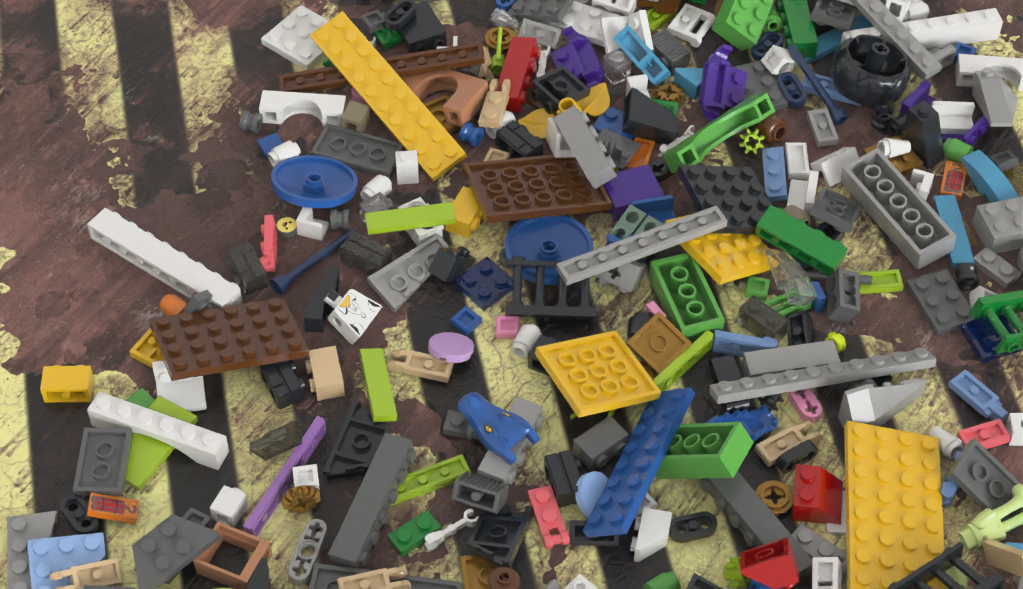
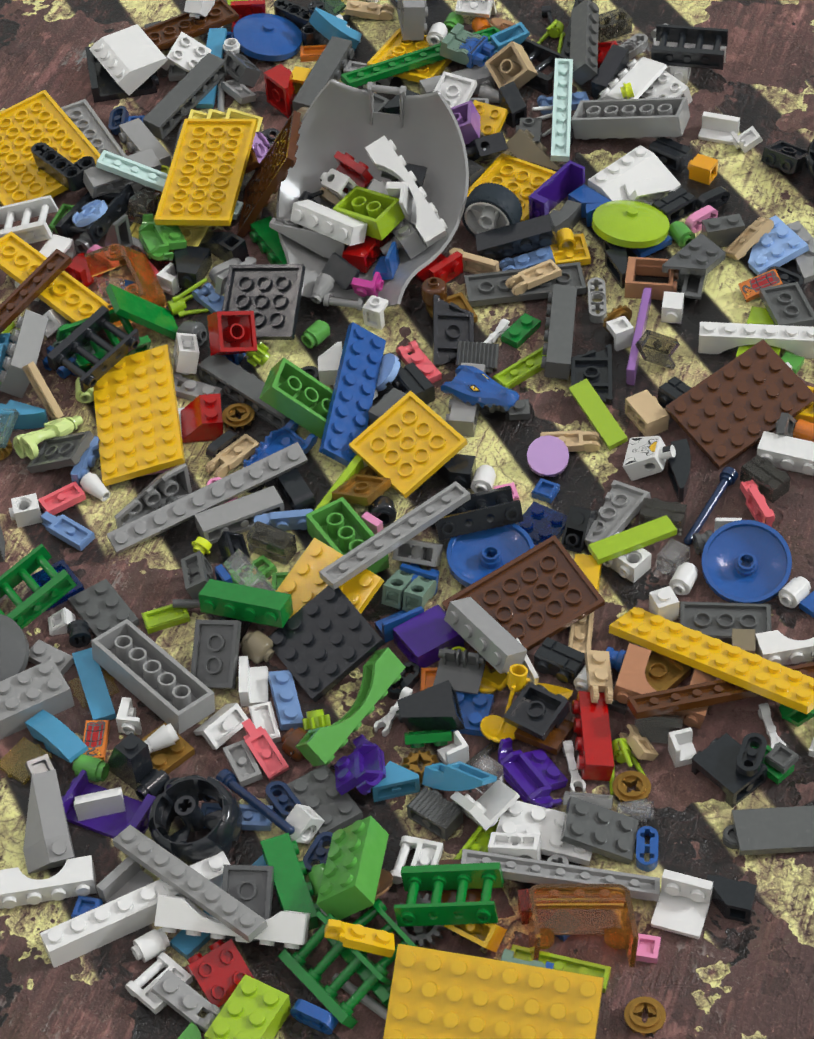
camera: 170 degrees right, 5 degrees down
none -> coral hinge [242,718,290,781]

